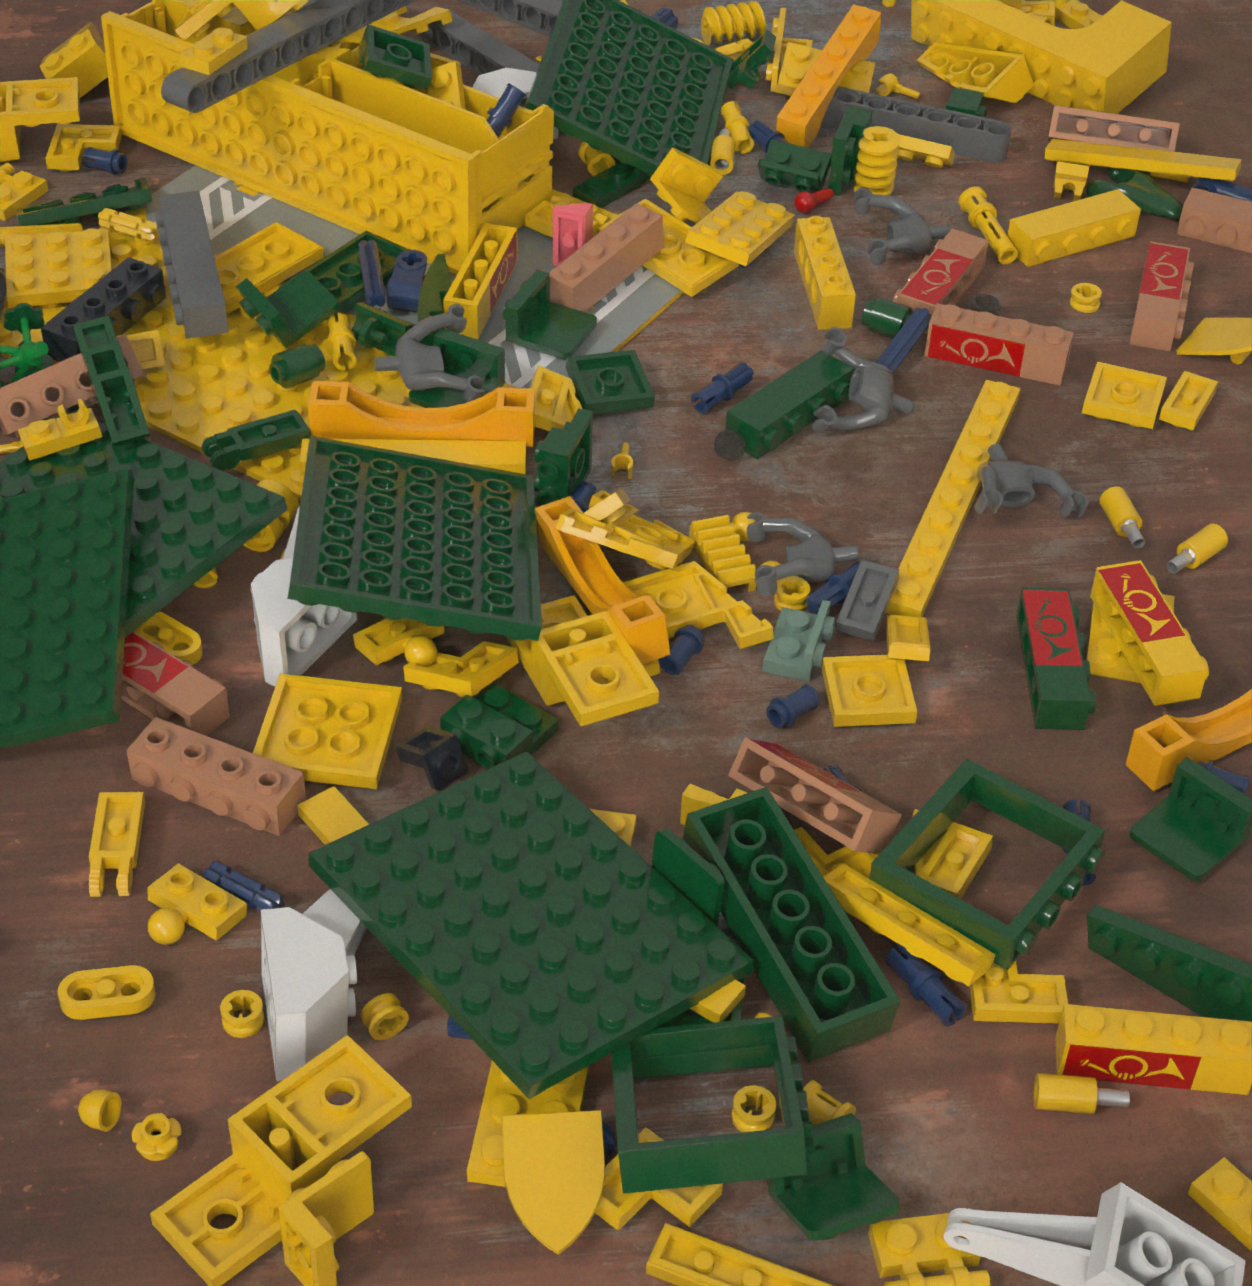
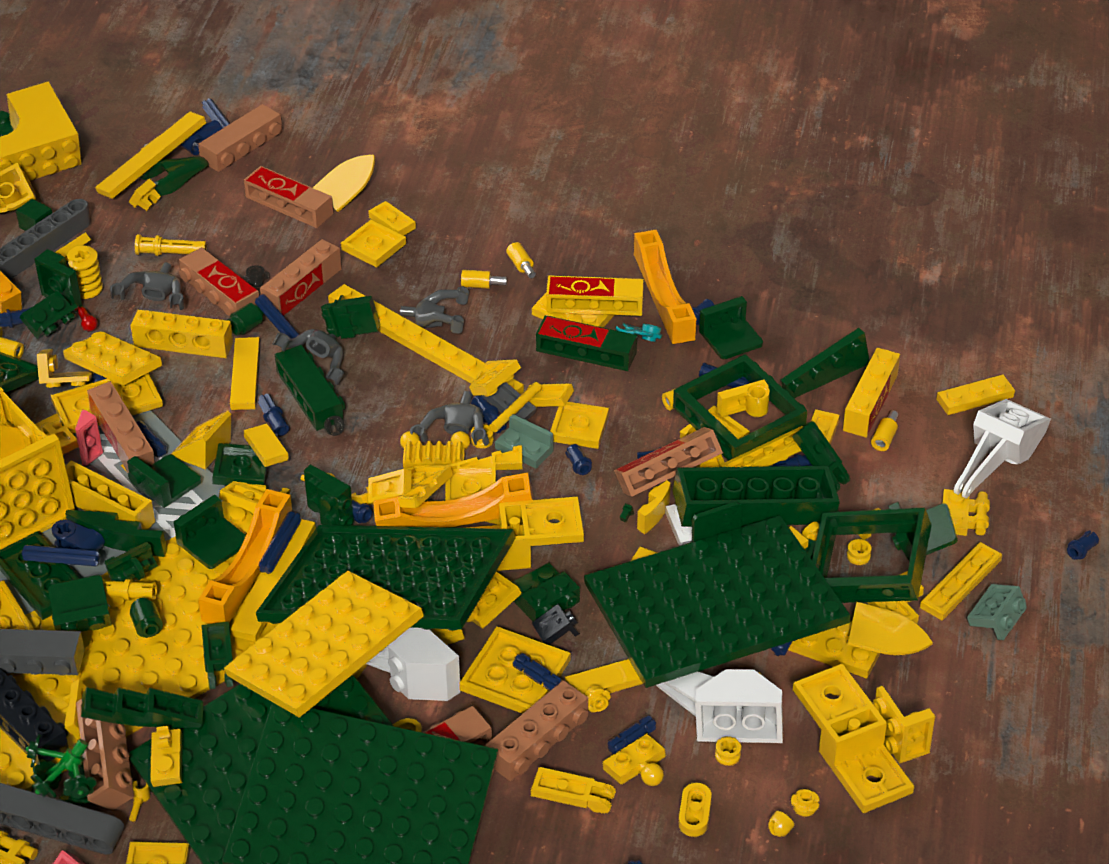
camera: 70 degrees left, 0 degrees up
dark grey piece [374,304,486,402] -> none
yellow brick [1007,189,1141,267] -> none
nougat brick [1048,105,1180,152] -> none
yellow bush [1070,283,1102,313] -> none
none -> dark blue axle [136,421,167,458]
none -> yellow slope [171,411,231,469]
none -> yellow plate [224,571,424,718]
none -> yellow tile [230,337,260,410]
none -> yellow tile [244,423,288,467]
none -> dark blue axle [258,511,301,574]
none -> dark green piece [321,295,381,339]
none -> yellow wing [469,359,521,397]
none -> yellow bar [489,382,541,432]
none -> dark blue axle [513,654,562,691]
none -> yellow plate [584,686,611,713]
none -> teal plate [616,323,662,342]
none -> dark green piece [620,503,634,522]
none -> yellow plate [717,379,770,417]
none -> dark green hinge [792,421,851,492]

